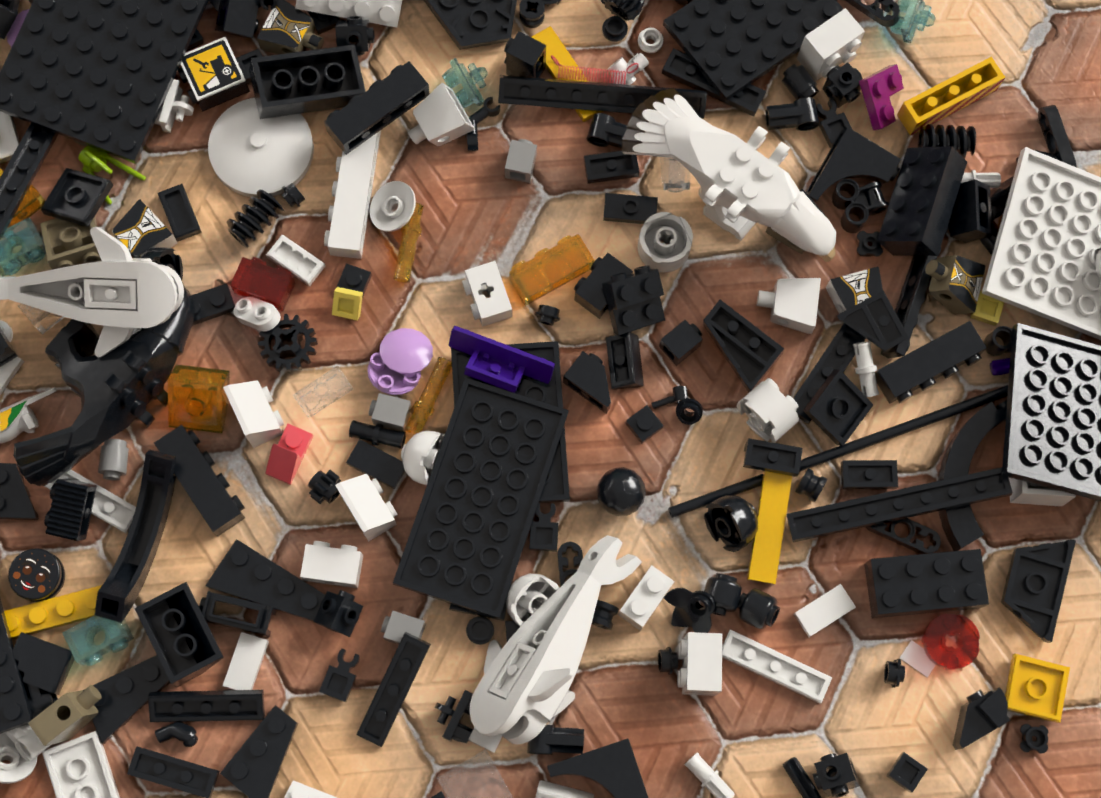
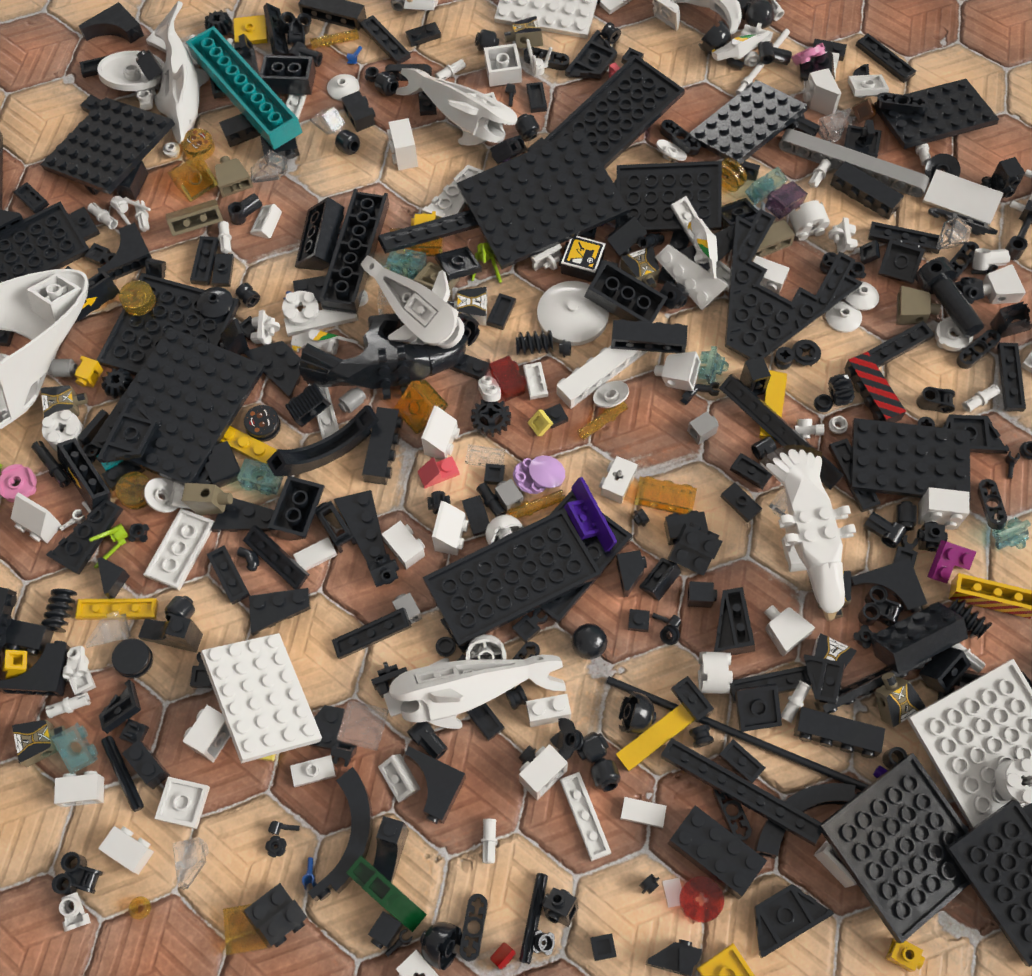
camera: 50 degrees right, 10 degrees down
black plate [319,649,360,702] -> none
coral piece [551,55,639,85] -> none
white brick [637,212,693,273] -> none
light yellow plate [970,291,1004,326] -> none
none -> black tile [466,703,505,741]
none -> black plate [484,463,505,485]

